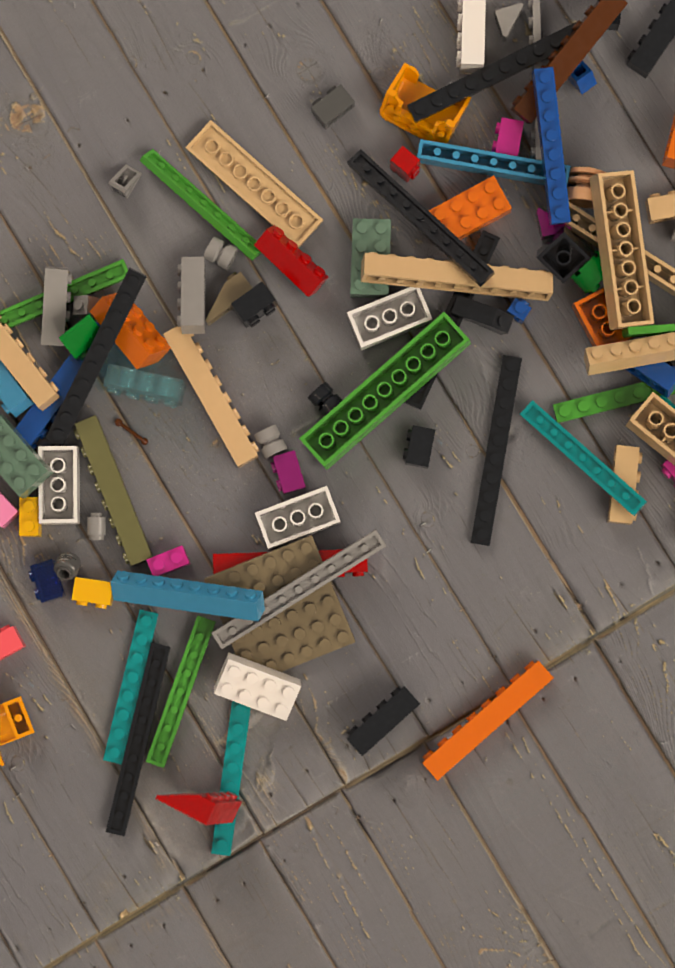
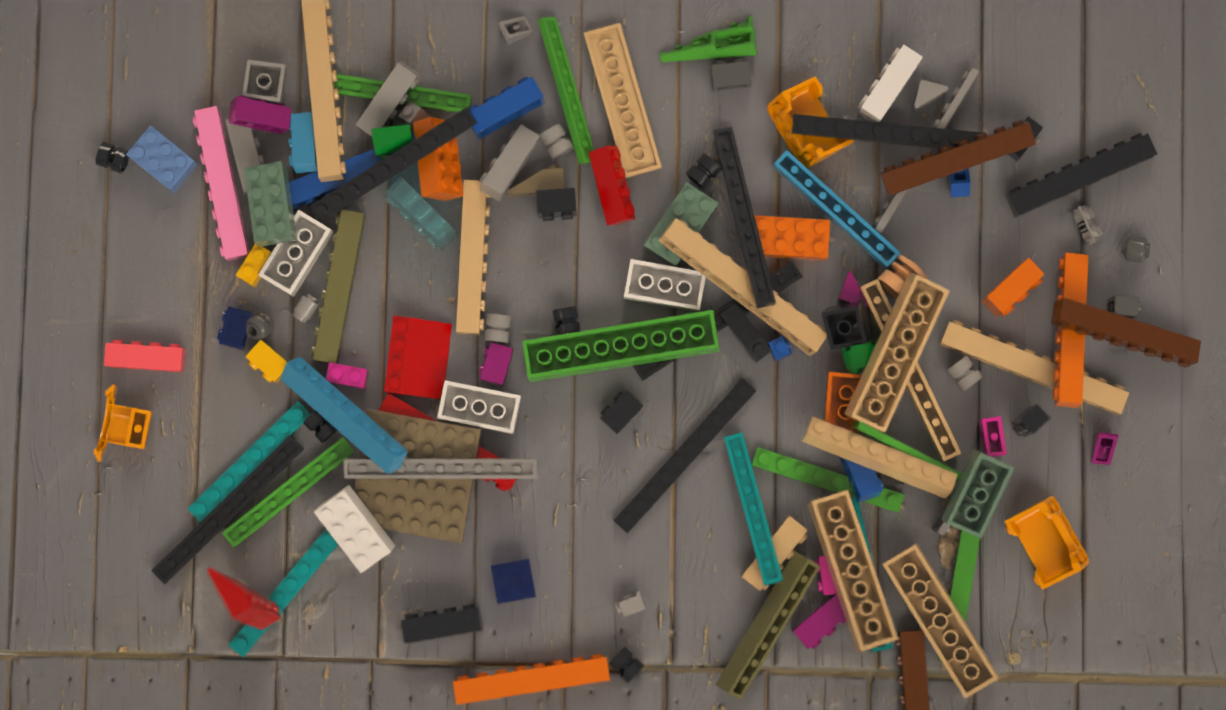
camera: 30 degrees right, 0 degrees up
reddish brown hinge [115,418,148,445] -> none
red brick [390,146,420,182] -> none
dark pink brick [491,117,524,156] -> none
blue brick [532,67,571,225] -> none
none -> black wheel [303,411,337,443]
none -> red slope [384,316,452,400]
none -> blue brick [469,77,545,140]
none -> clear blue brick [491,559,537,604]
none -> black wheel [608,647,645,683]
none -> light grey brick [615,591,645,617]
none -> bright green wedge [660,16,757,62]
none -> black wheel [686,153,722,190]
none -> olive brick [716,551,821,700]

